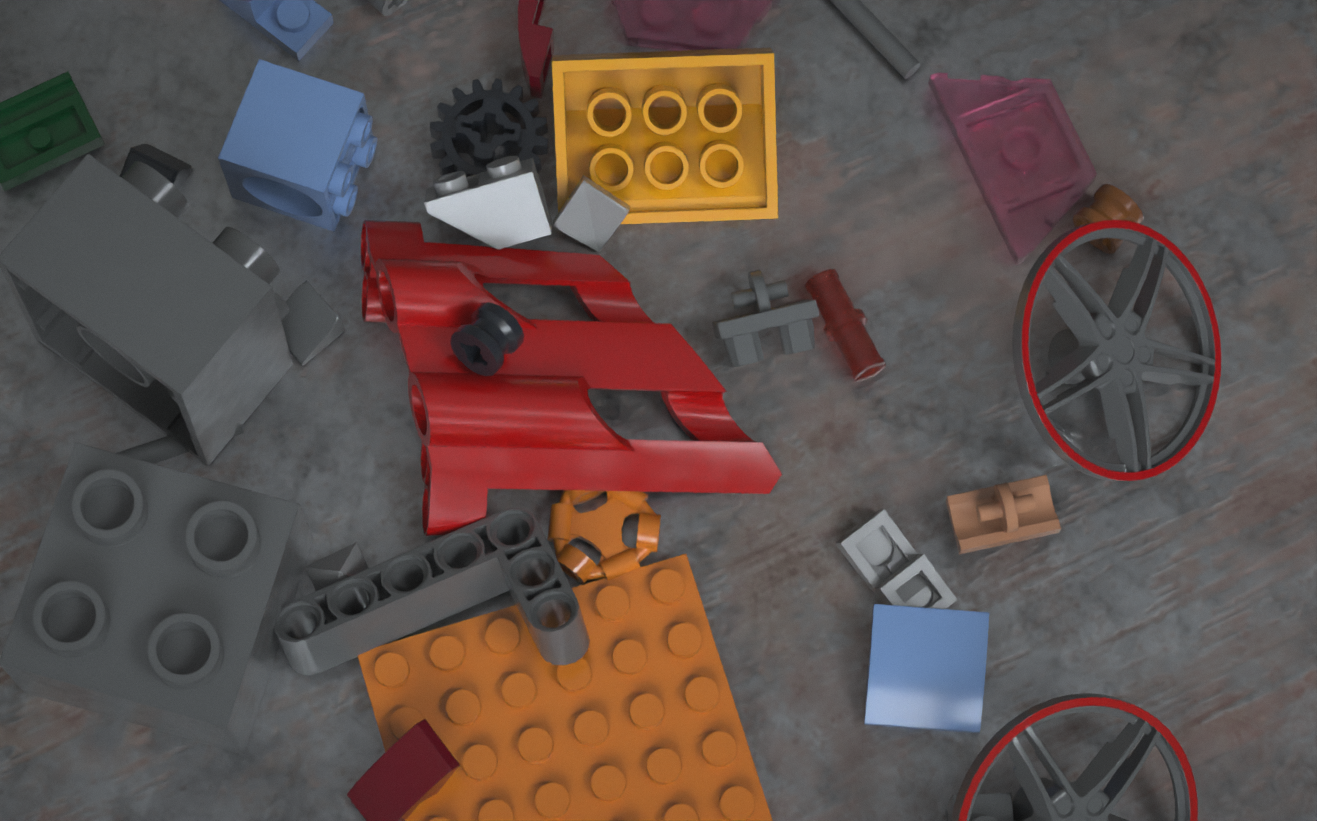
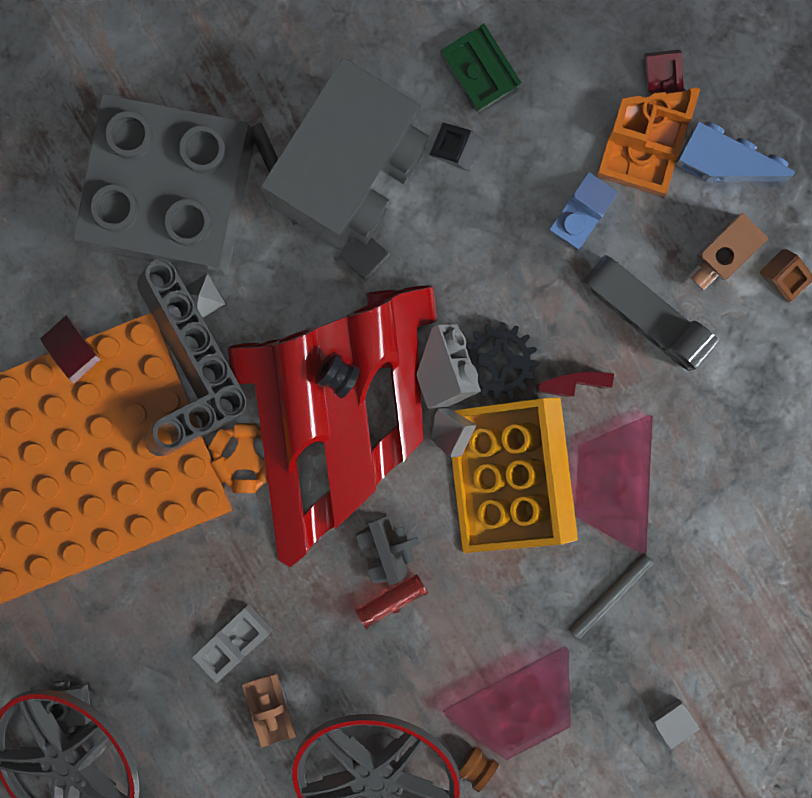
camera: 85 degrees right, 15 degrees up
medium blue brick [218,59,378,232] -> none
medium blue slope [864,604,989,734] -> none

